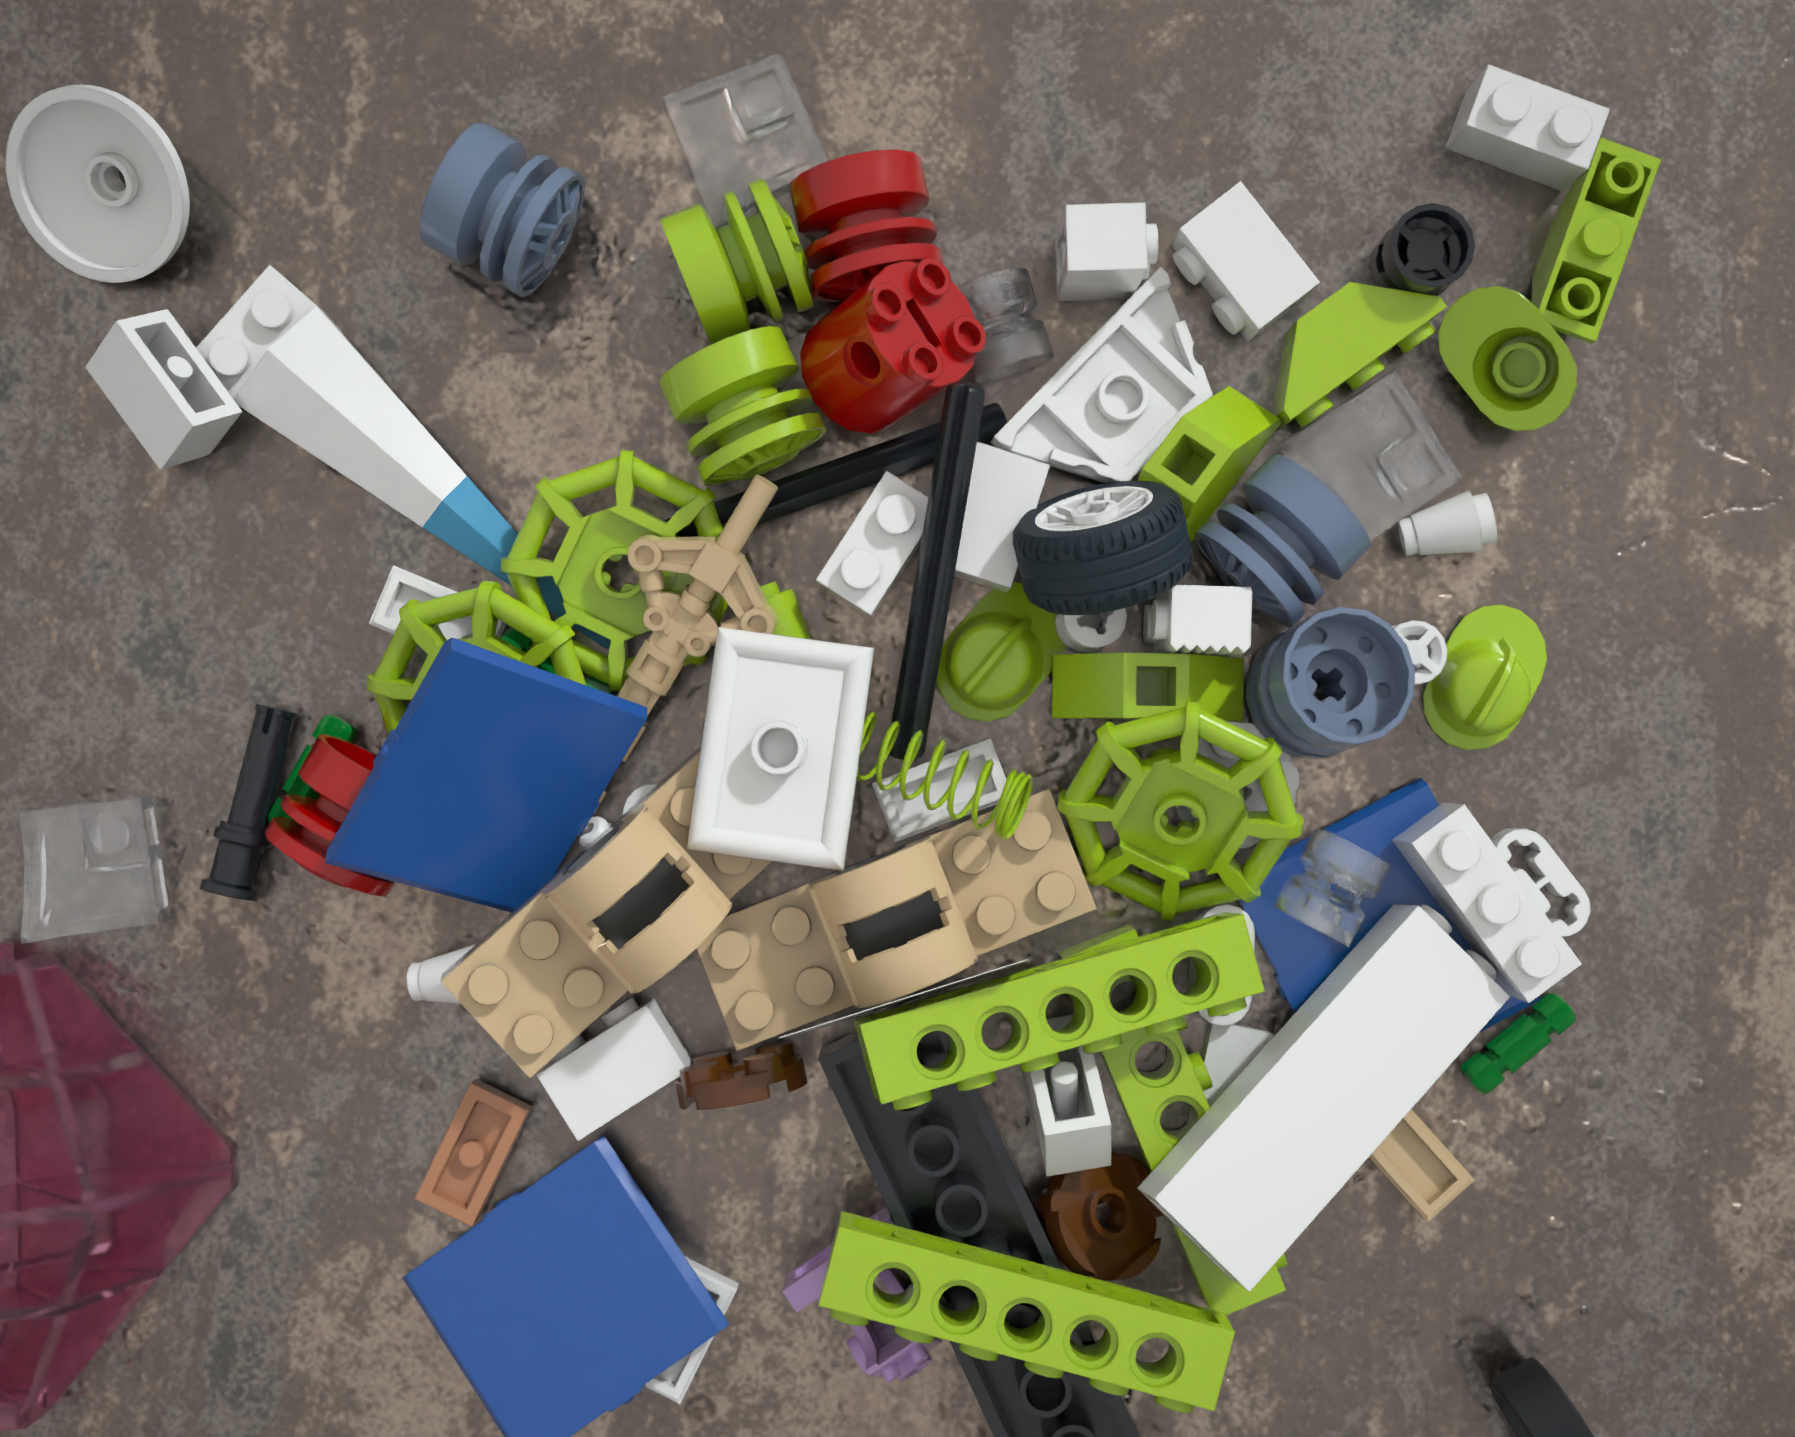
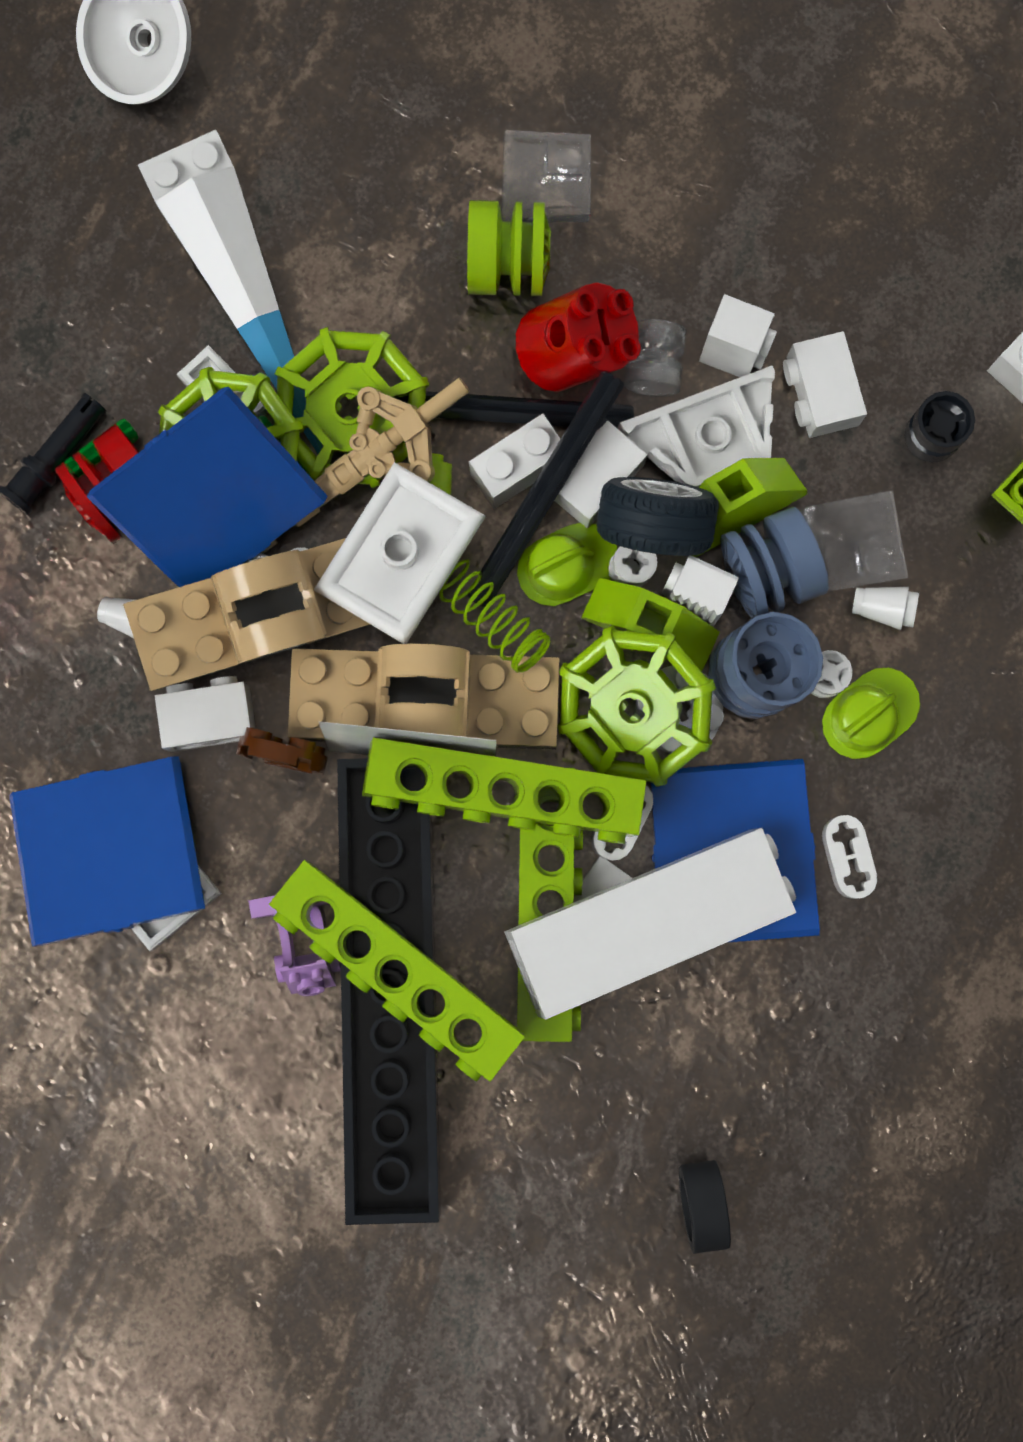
camera: 25 degrees right, 5 degrees down
white brick [85,309,242,470] -> none
nougat plate [414,1079,533,1227] -> none
sand blue wheel [419,122,585,297] -> none
lime wheel [658,326,826,486] -> none
red wheel [789,149,944,302] -> none
white tile [872,738,1006,843] -> none
white brick [1023,1015,1111,1176] -> none
reddish brown plate [1037,1151,1164,1281] -> none
lime slope [1272,282,1447,430] -> none
clear wheel [1273,827,1392,947] -> none
tan tile [1368,1109,1475,1223] -> none
white brick [1392,803,1582,1003] -> none
lime piece [1438,286,1577,431] -> none
green axle [1461,993,1576,1094] -> none

